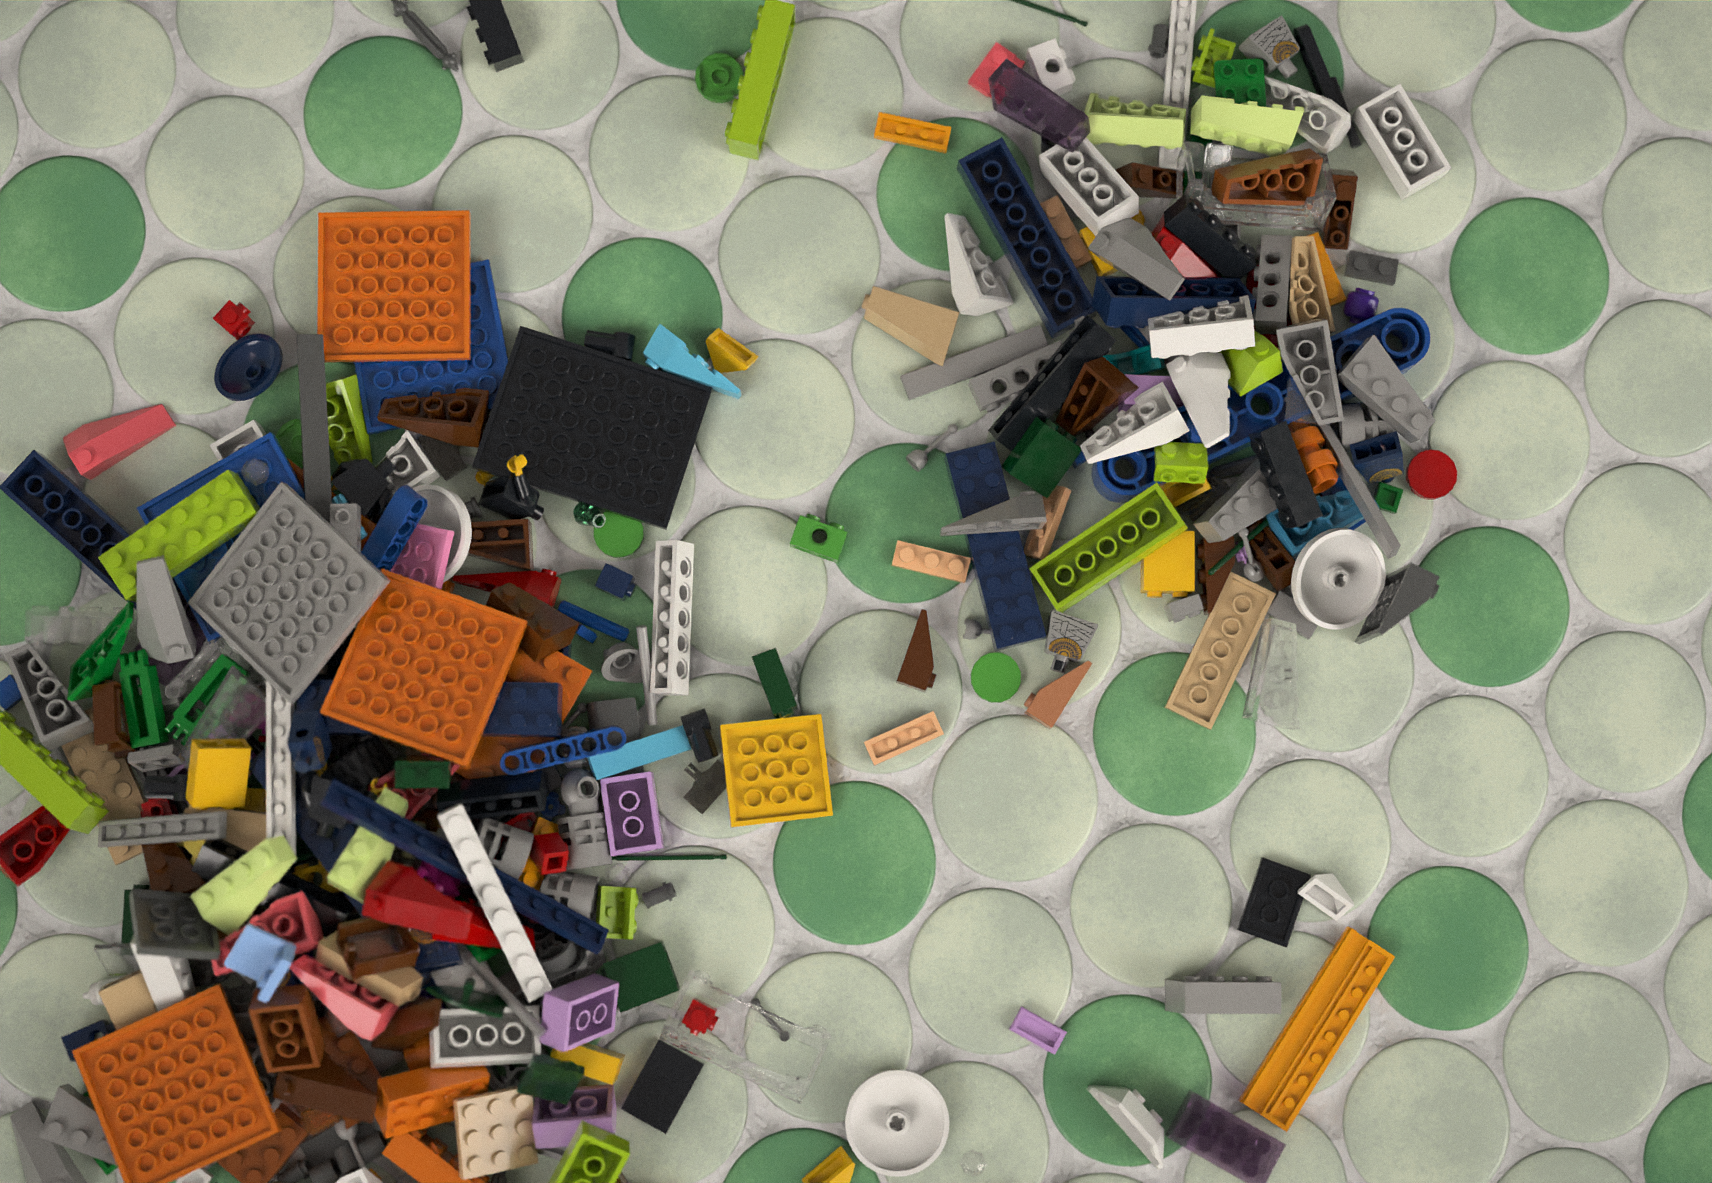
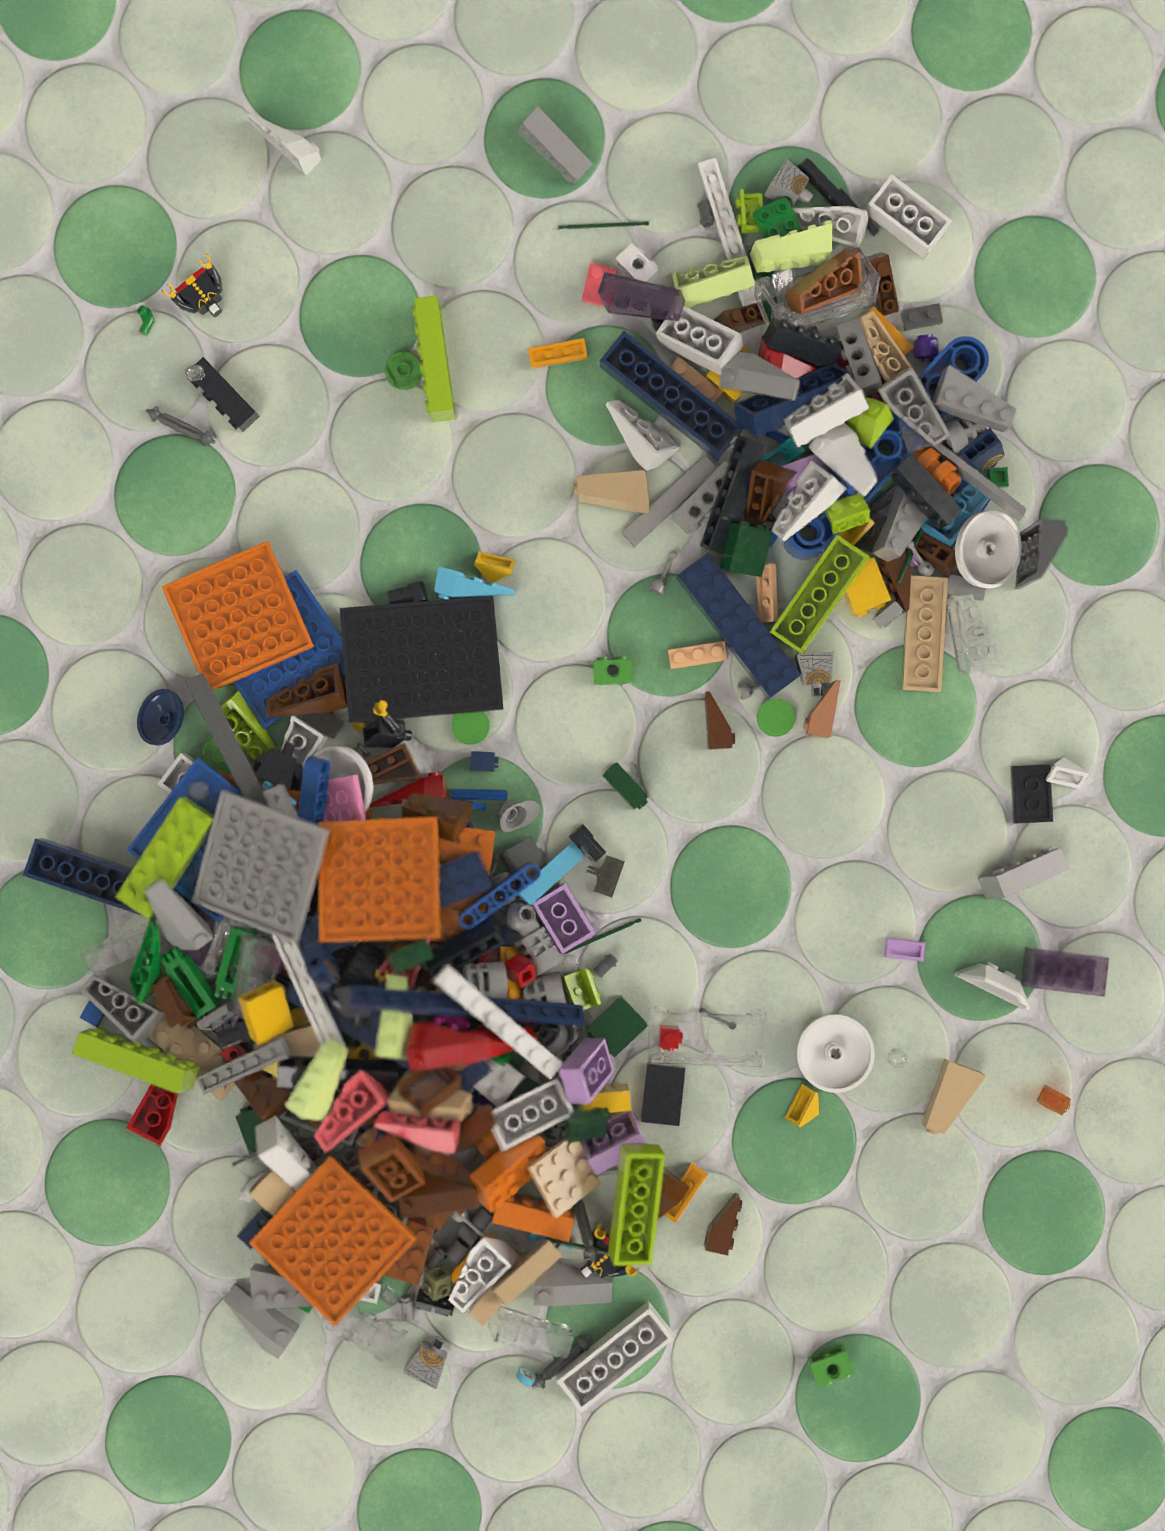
camera: 20 degrees left, 5 degrees up
coral wedge [63,404,176,480] -> none
dark grey plate [129,889,221,960] -> none
red brick [213,300,255,340] -> none
light blue bracket [224,923,297,1003] -> none
dark green shield [426,978,506,1019] -> none
light grey bar [468,957,546,1038] -> none
clear green cone [573,503,606,528] -> none
light grey bar [636,625,658,725] -> none
white brick [650,540,694,696] -> none
yellow plate [720,714,833,827] -> none
light nougat plate [864,711,944,766] -> none
light grey wedge [940,491,1047,536] -> none
light orange plate [1238,926,1395,1132] -> none
red tile [1406,449,1457,500] -> none

